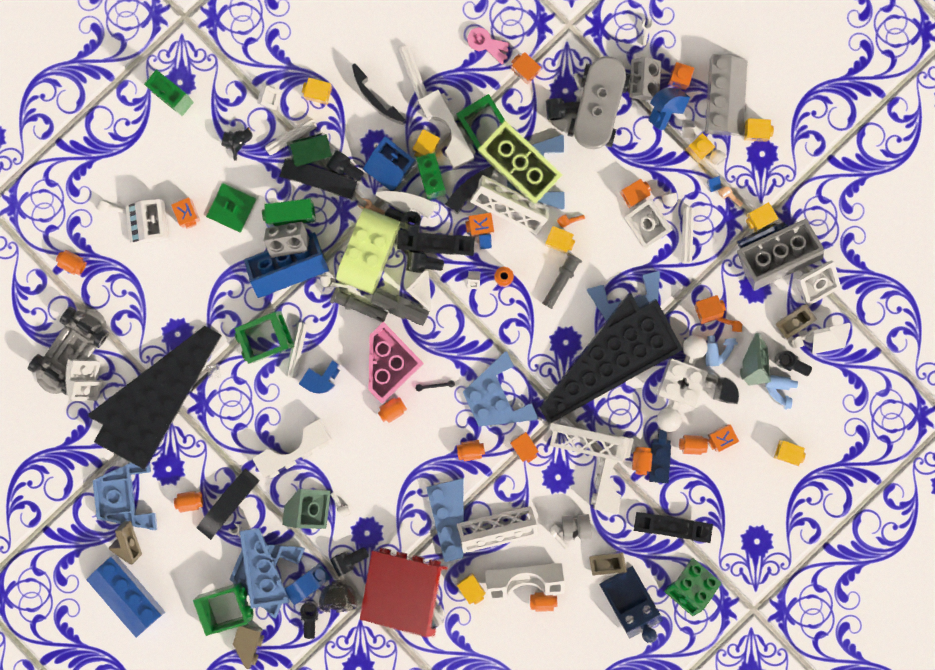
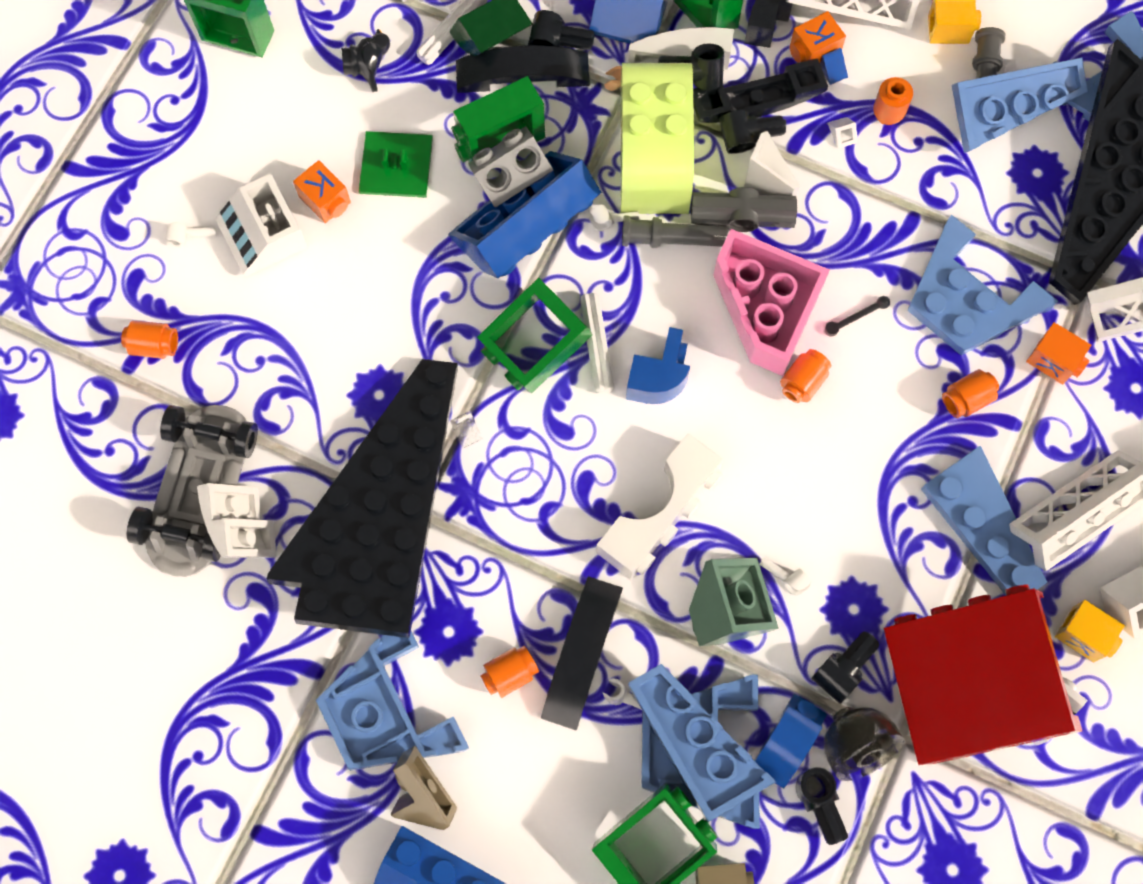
camera: 15 degrees left, 15 degrees down
none -> medium blue wing [951,58,1088,153]

